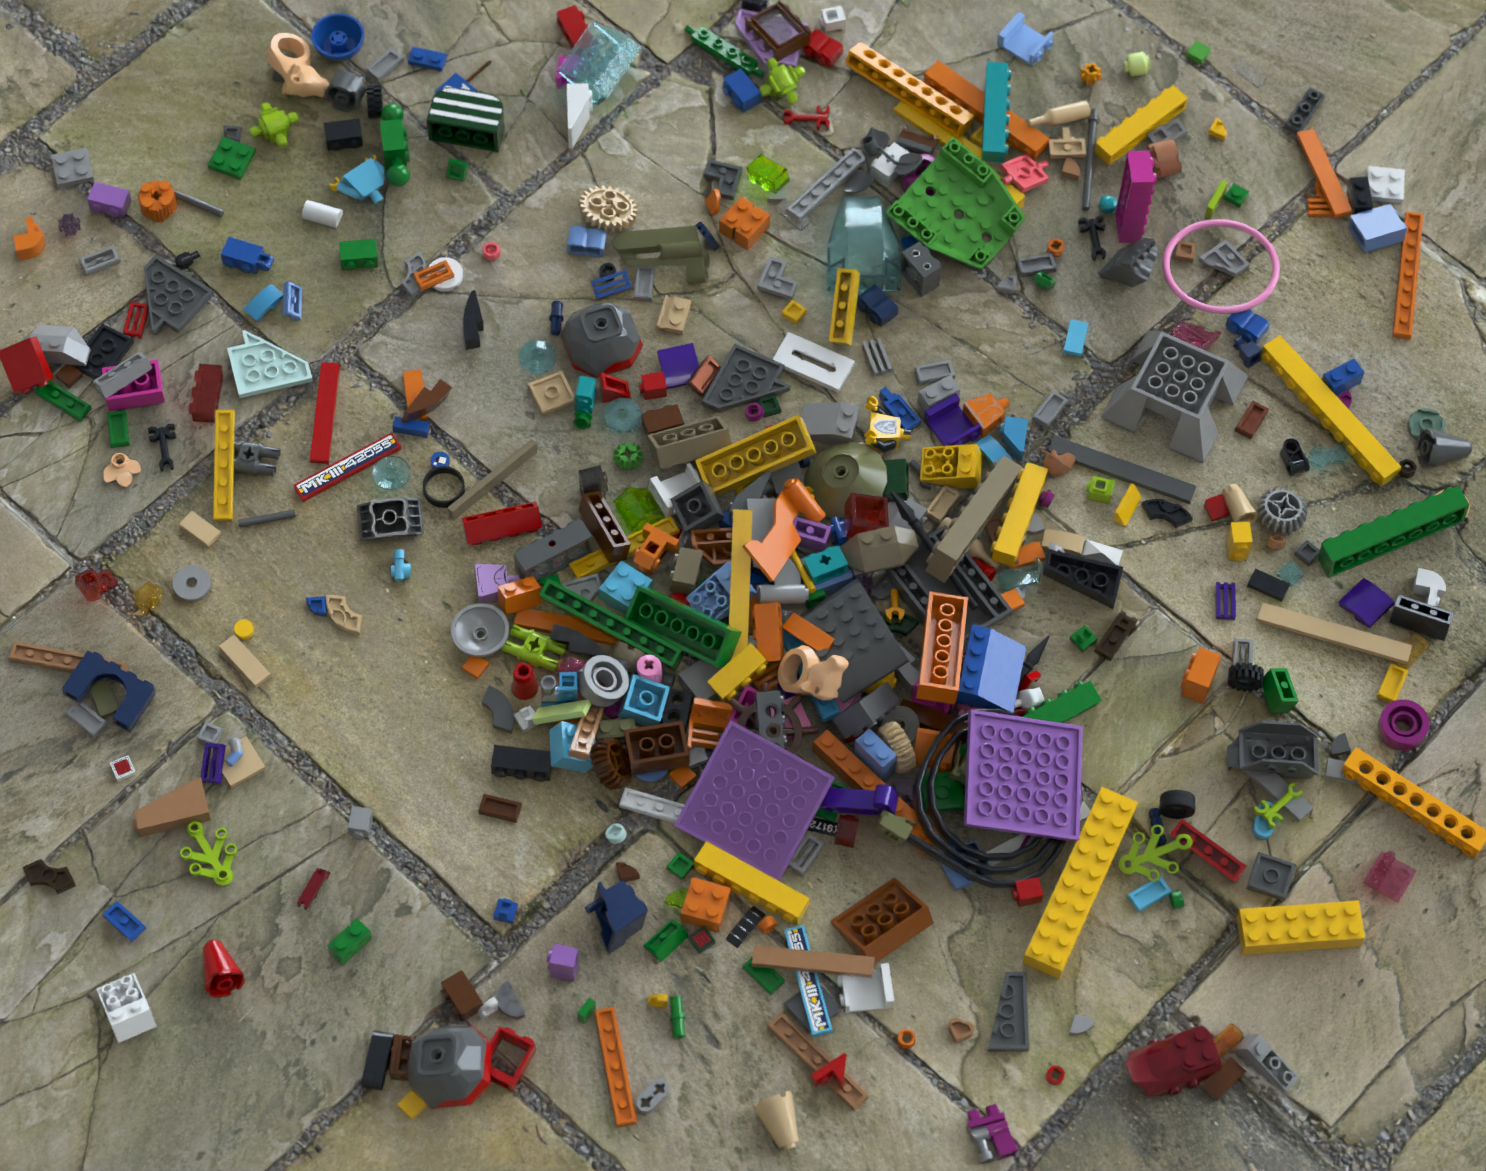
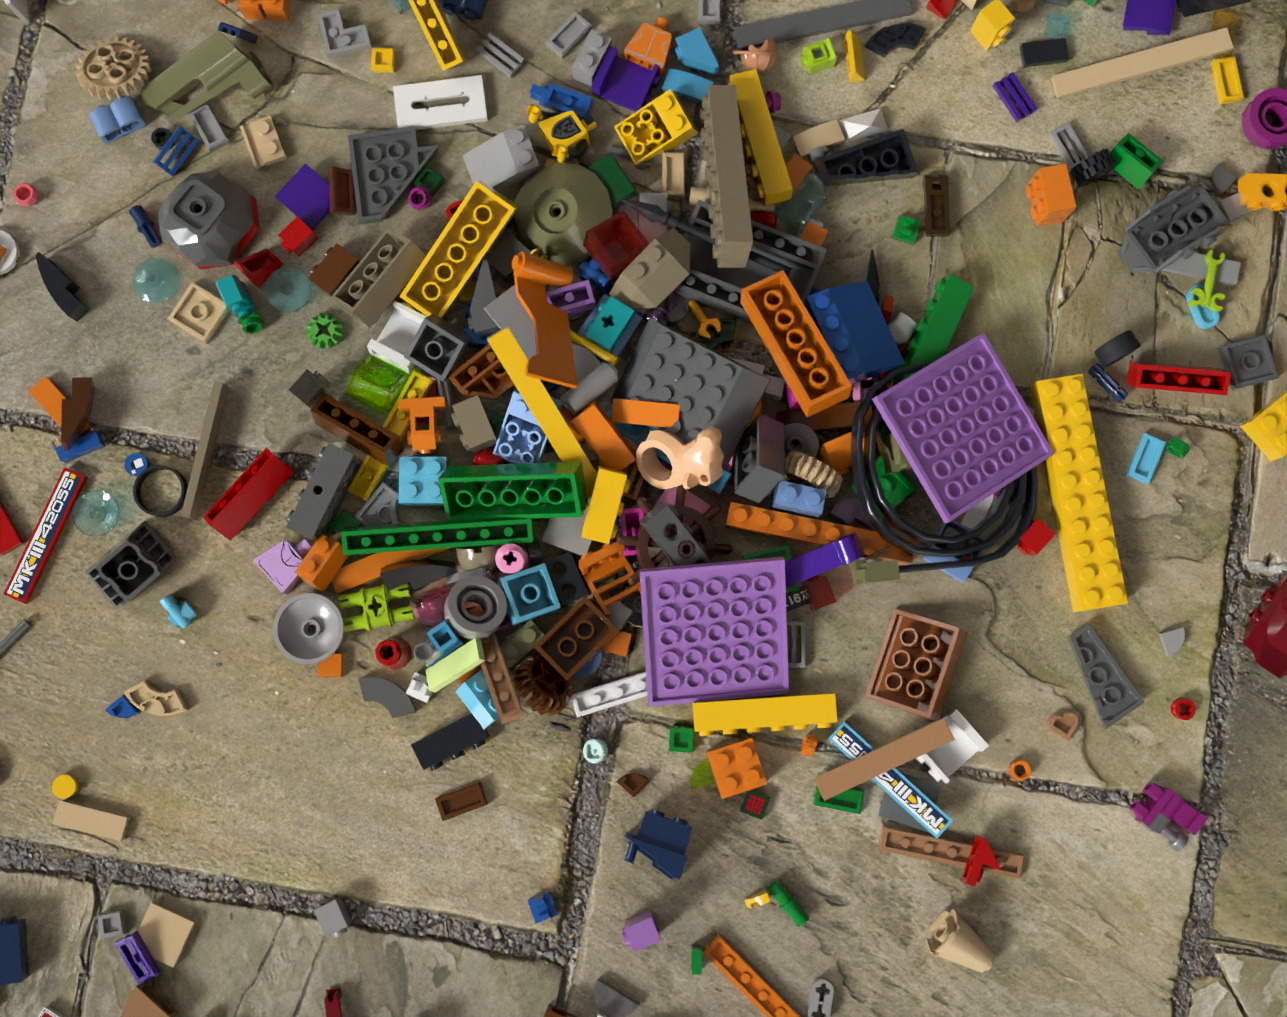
camera: 30 degrees left, 20 degrees up
arm [225,737,244,767] -> none
green slope [643,919,688,962] -> none
black sticker [726,906,766,948] -> none
green tile [804,588,825,609] -> none
lime plant [1119,825,1193,881] -> none

